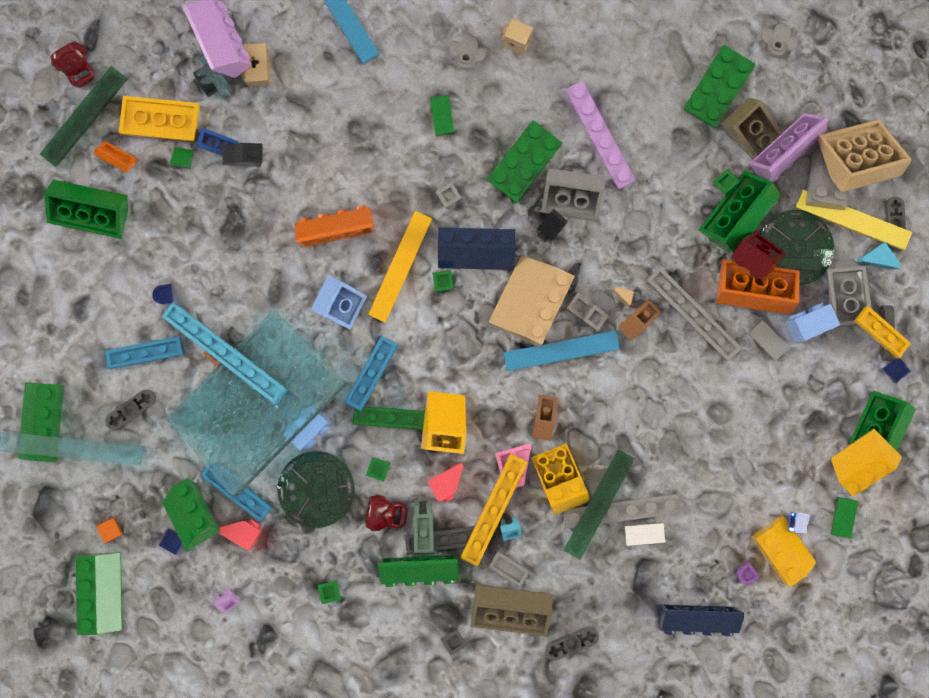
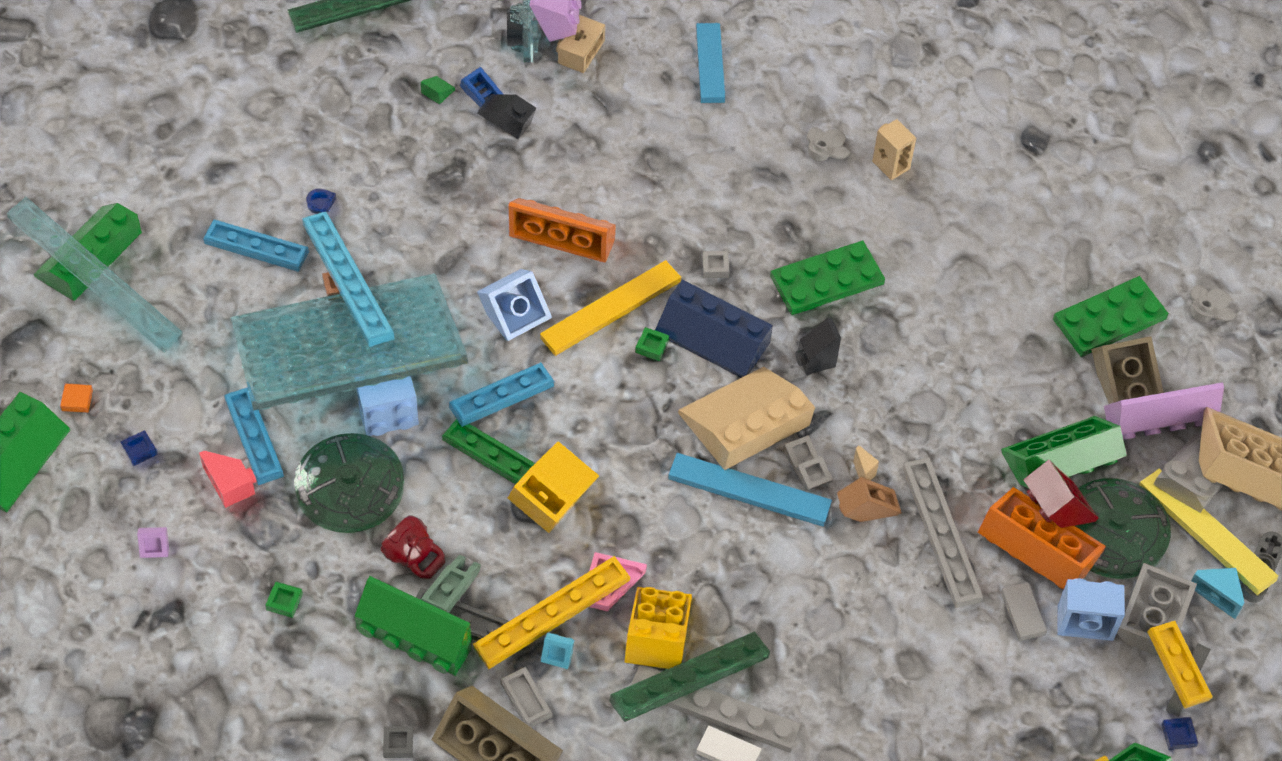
camera: 25 degrees right, 30 degrees down
green slope [44,179,128,239] -> none
orange plate [94,141,138,173] -> none
dark grey beam [105,390,156,430] -> none
yellow plate [119,96,200,142] -> none
green slope [162,478,220,552] -> none
green plate [366,457,391,482] -> none
coral slope [428,462,463,503] -> none
green tile [430,95,454,136] -> none
medium nougat slope [532,395,558,441] -> none
light grey slope [541,168,605,220] -> none
lavender plate [565,81,636,190] -> none
green plate [713,169,741,197] -> none

